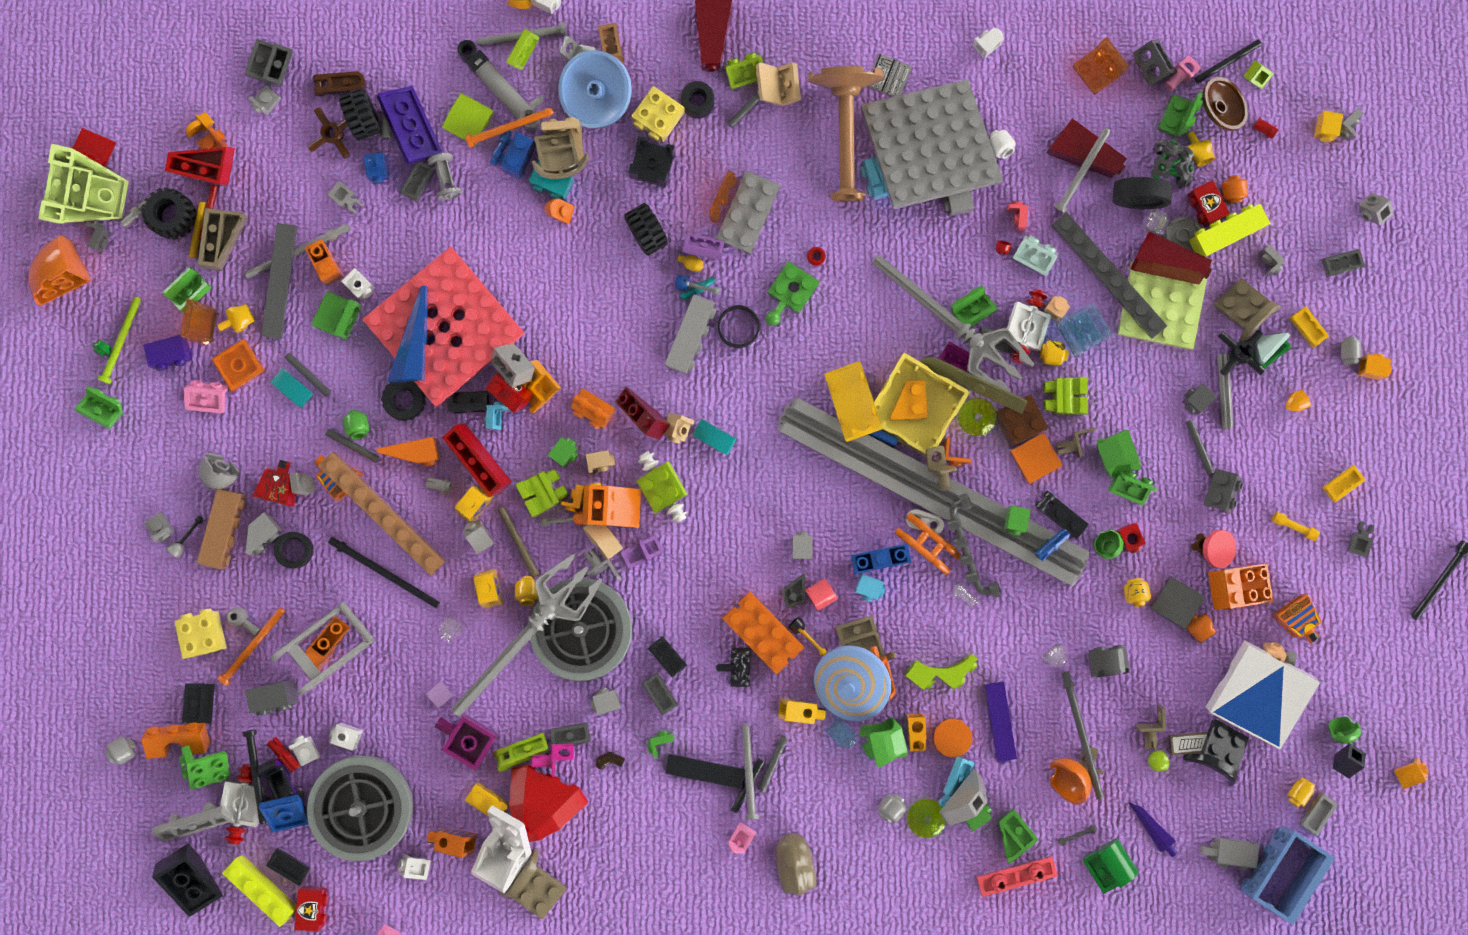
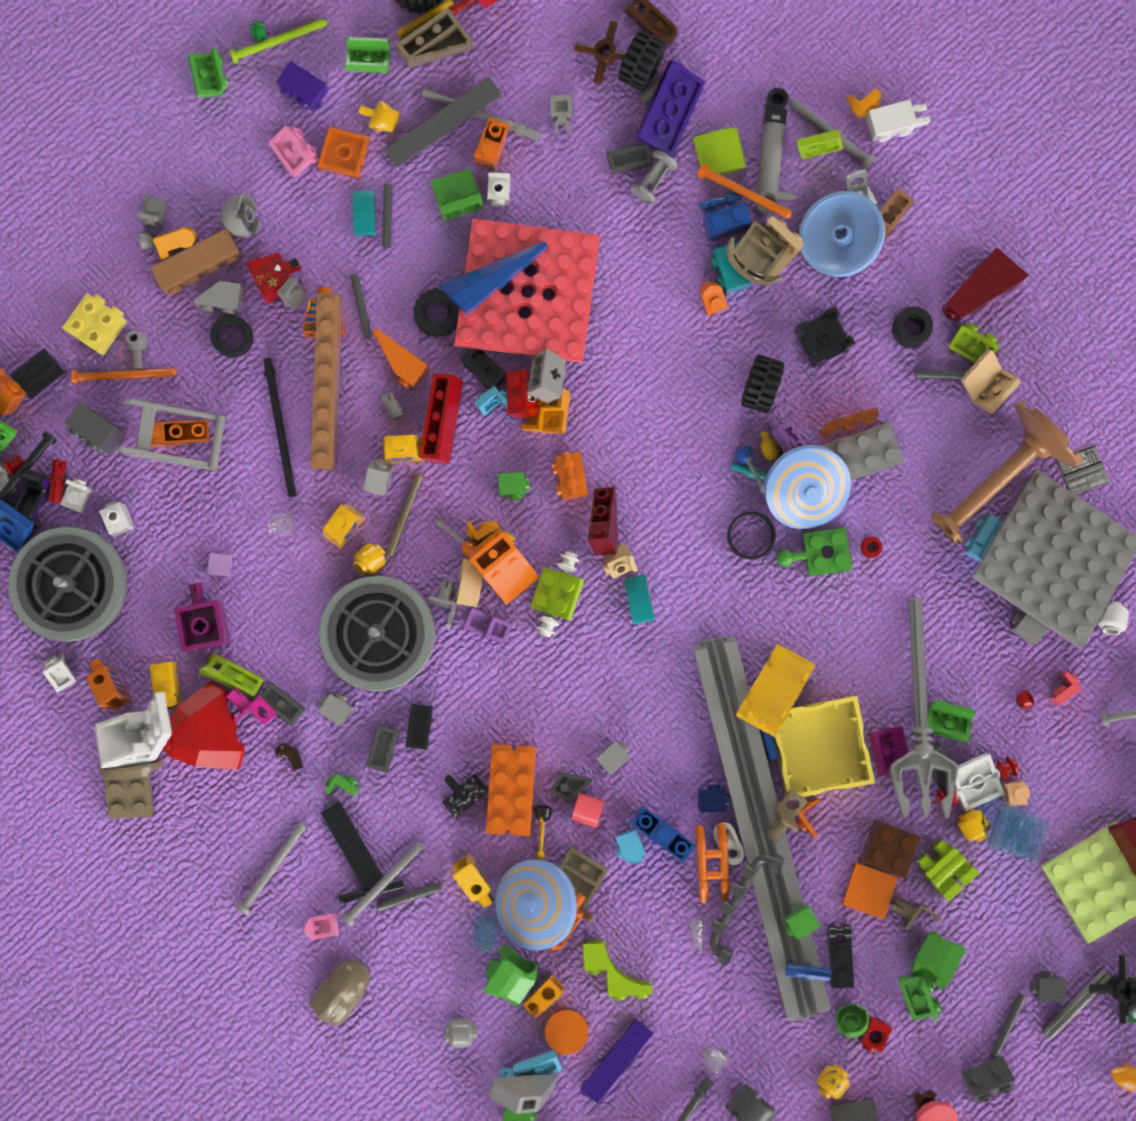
camera: 50 degrees right, 0 degrees up
clear orange slope [180,299,219,344] -> none
bright green head [342,410,370,440] -> none
blue brick [364,153,389,184] -> none
light grey piece [451,554,602,717] -> none
lime hips [515,470,569,518] -> none
tan brick [586,450,616,474] -> none
light yellow brick [631,86,685,143] -> none
light grey brick [665,294,717,376] -> none
light orange wing [890,380,928,421] -> none
clear neon green dish [907,798,946,838] -> none
olive piece [919,357,1027,414] -> none
clear neon green dish [958,398,997,436] -> none
light aqua bracket [1013,235,1058,276] -> none
dark grey plate [1052,212,1167,339] -> none
none -> light orange leg [153,226,197,260]
none -> light grey bar [235,822,306,915]
none -> clear blue brick [697,784,730,812]
none -> light blue dish [764,445,851,529]

